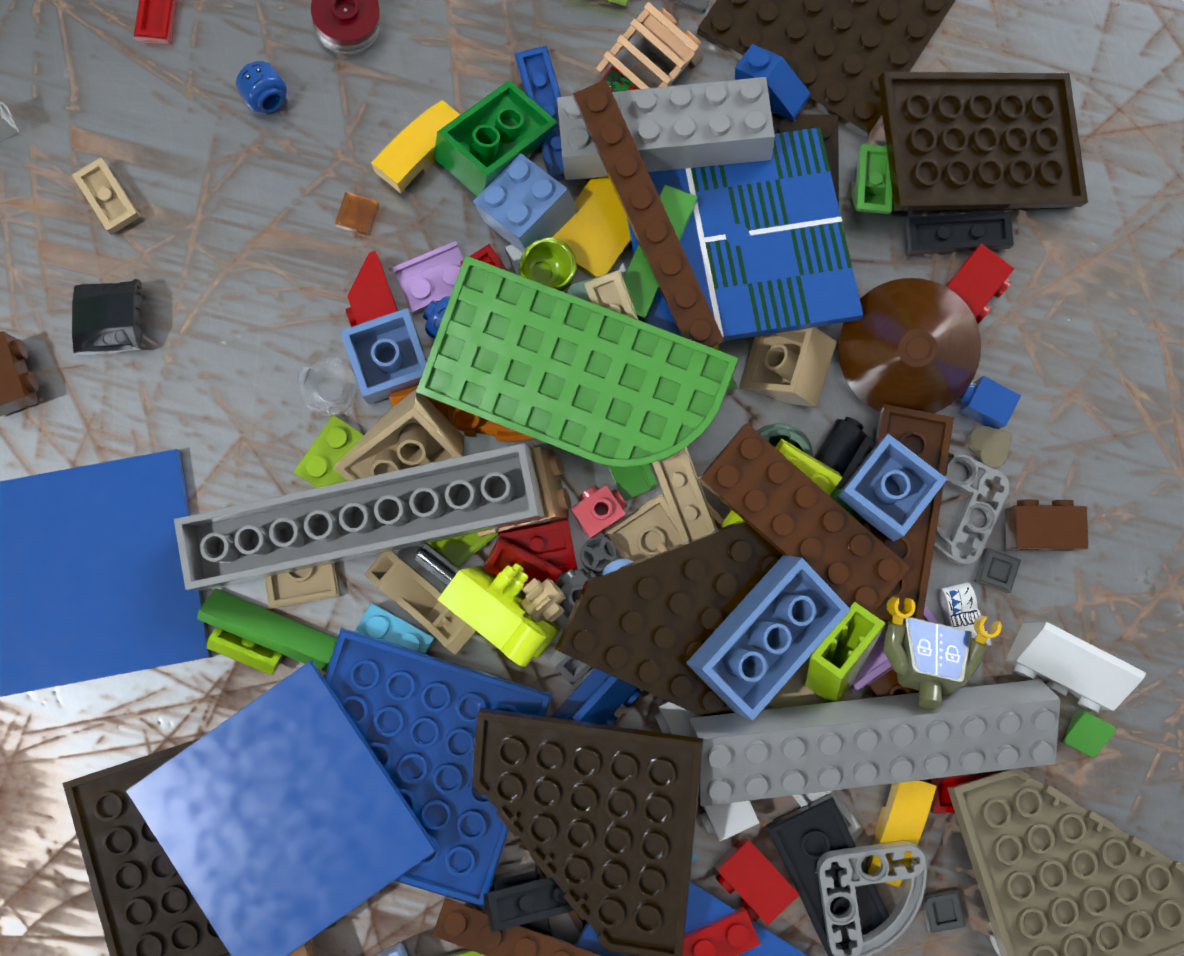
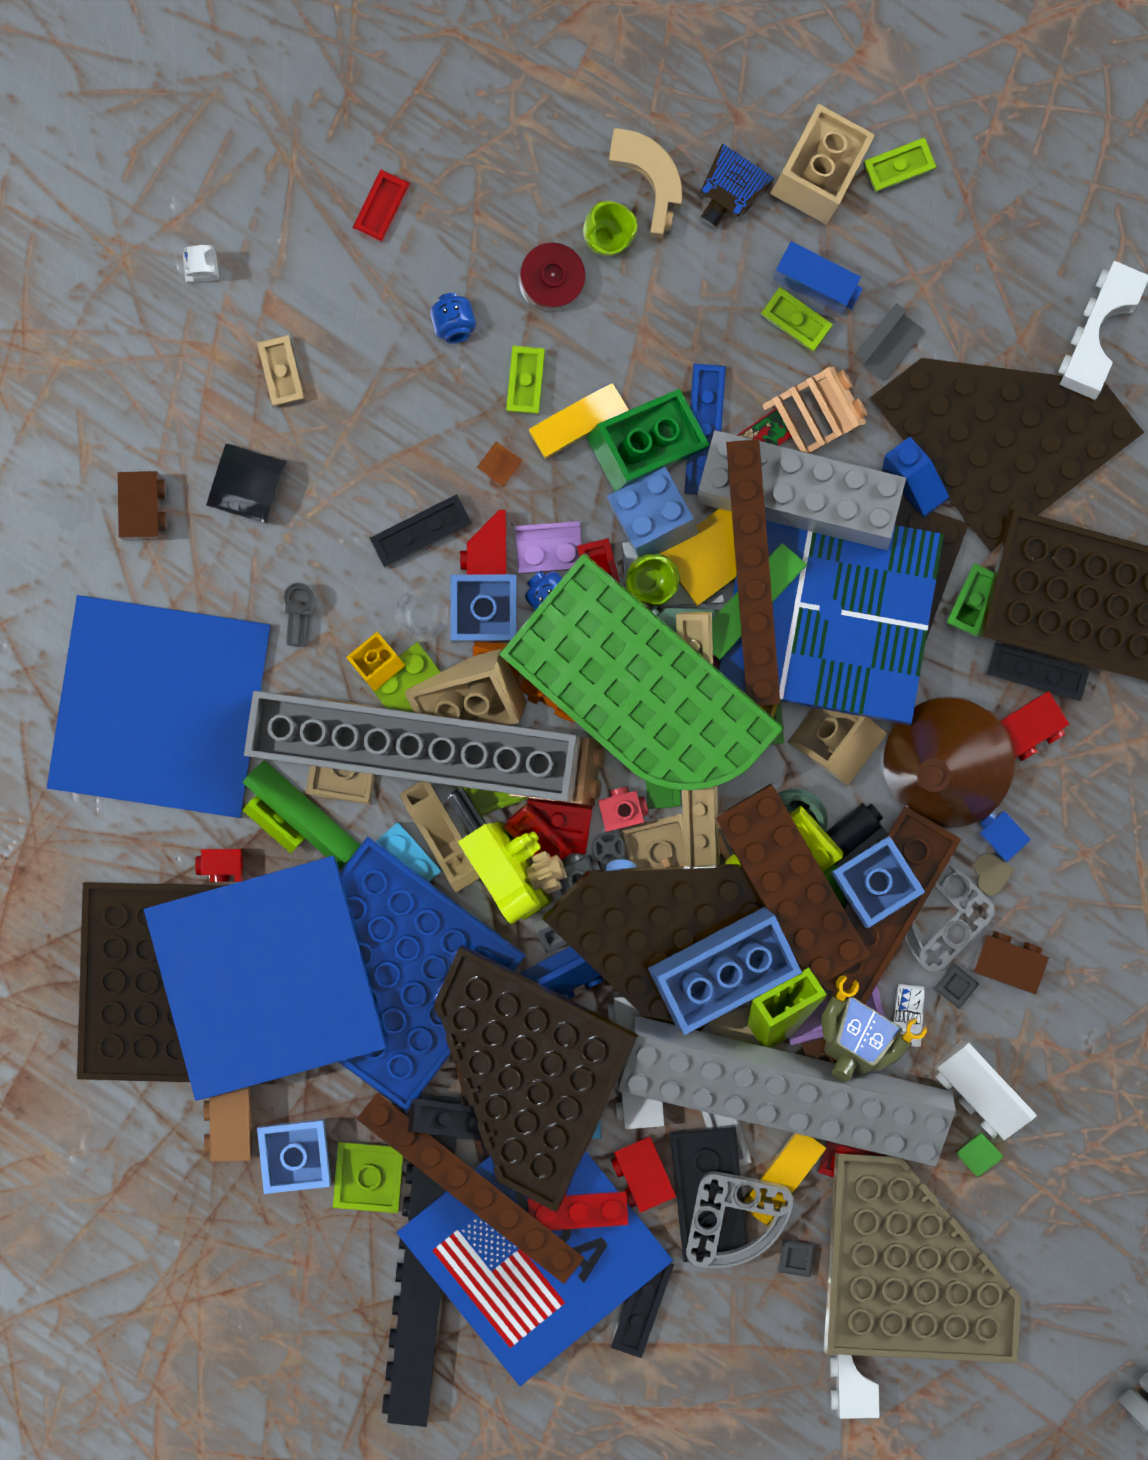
camera: 25 degrees right, 5 degrees up
none -> red brick [195,849,243,882]
none -> dark grey axle [283,583,315,647]
none -> yellow piece [346,632,406,692]
none -> black plate [370,494,472,568]
none -> lime plate [506,346,545,415]

